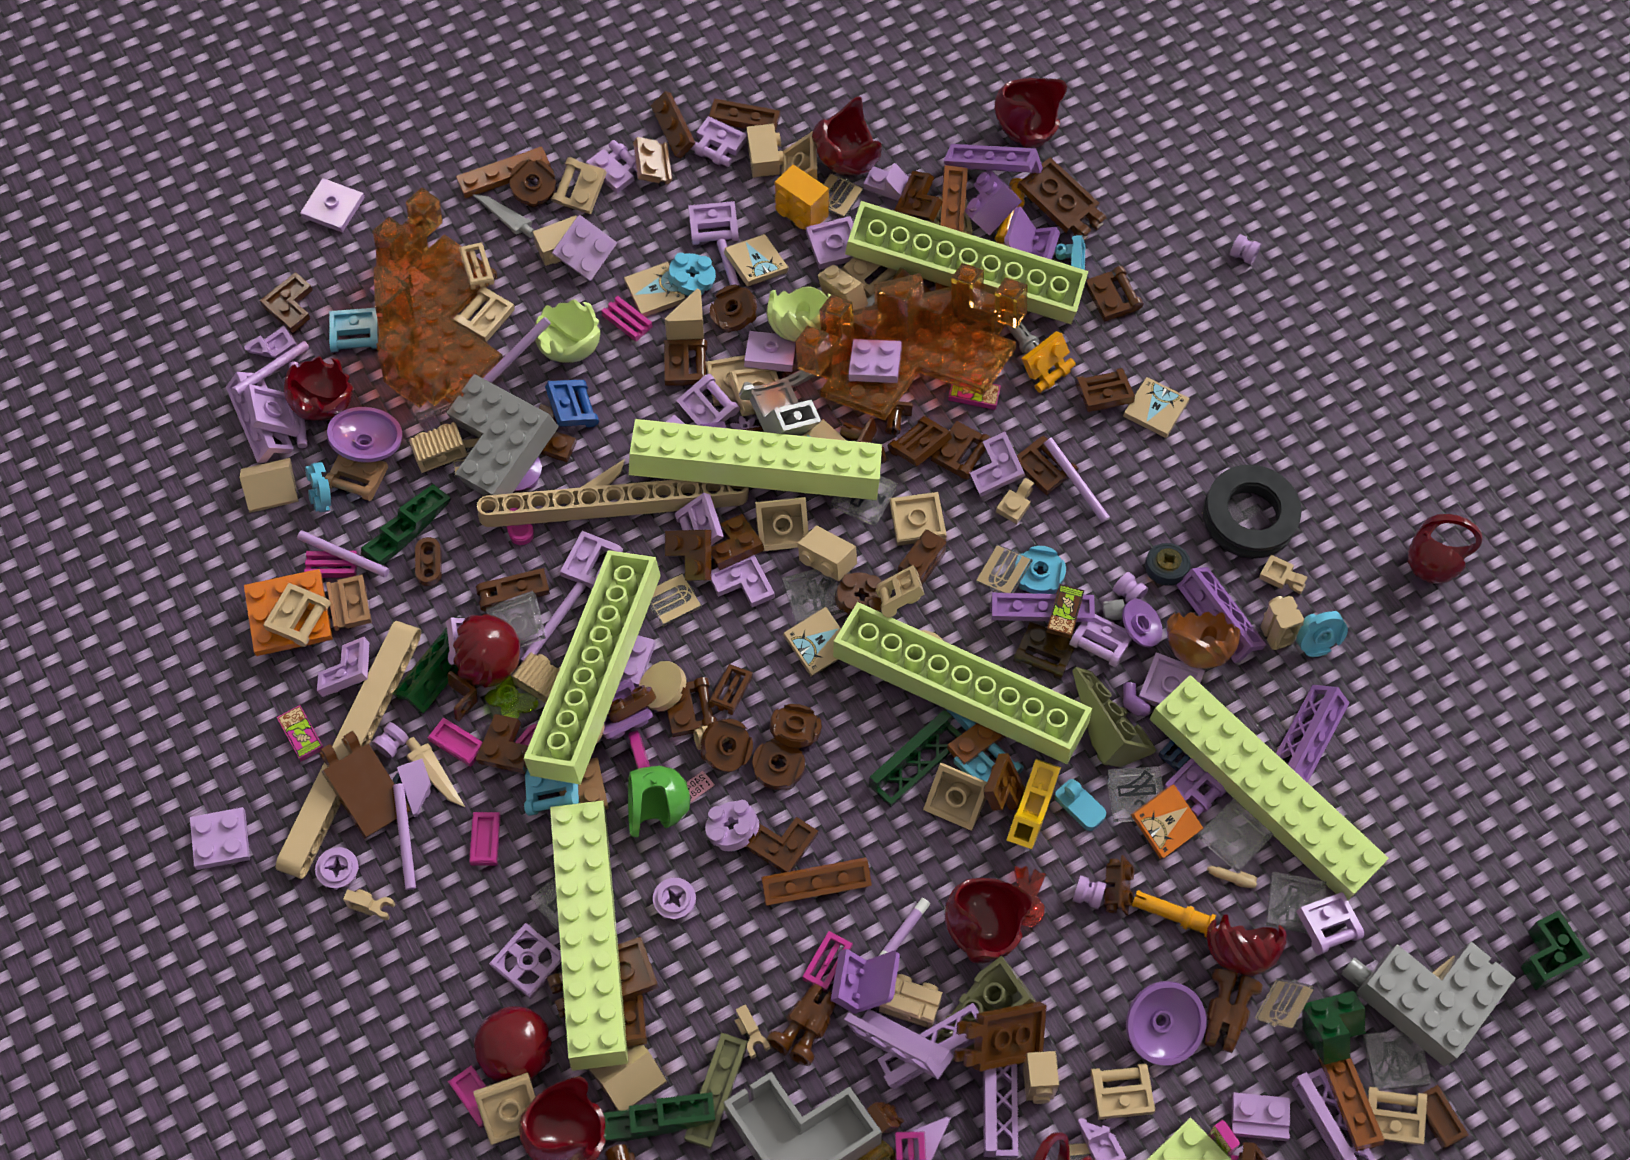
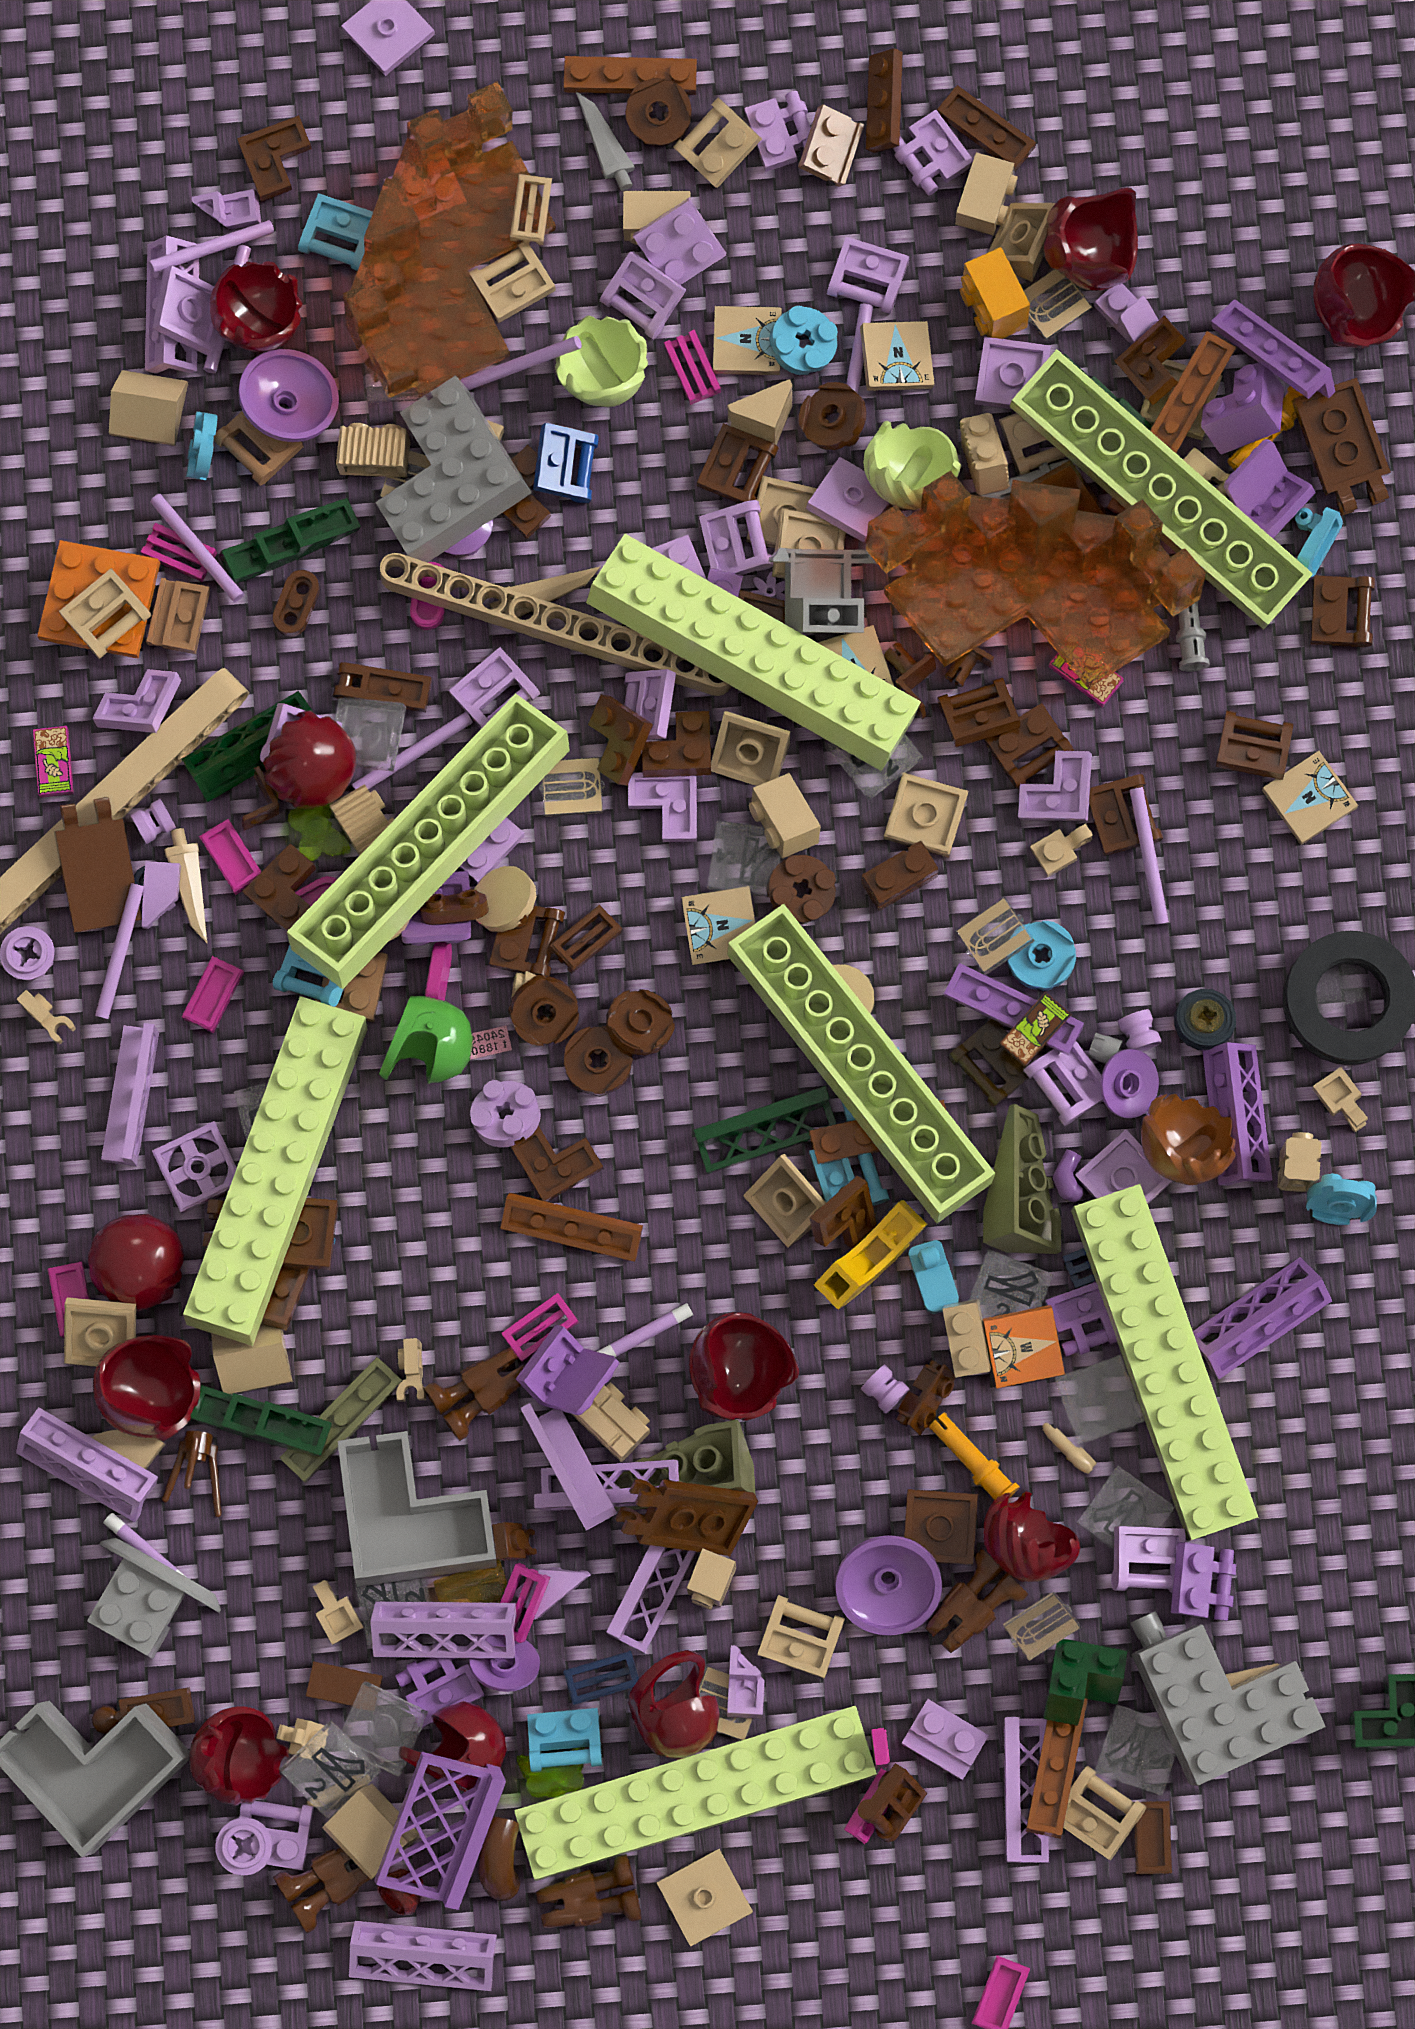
camera: 30 degrees right, 15 degrees up
lavender gear [653,878,696,921] -> none
lavender plate [849,339,902,383] -> none
tan plate [876,565,925,617] -> none
clear red piece [1014,866,1046,927] -> none
light orange plate [1021,331,1076,393] -> none
none -> lavender fence [101,1023,159,1166]
none -> lavender plate [600,252,686,340]
none -> reddish brown plate [904,1489,978,1566]
none -> tan brick [942,1299,991,1378]
none -> medium lavender plate [1171,1542,1236,1621]

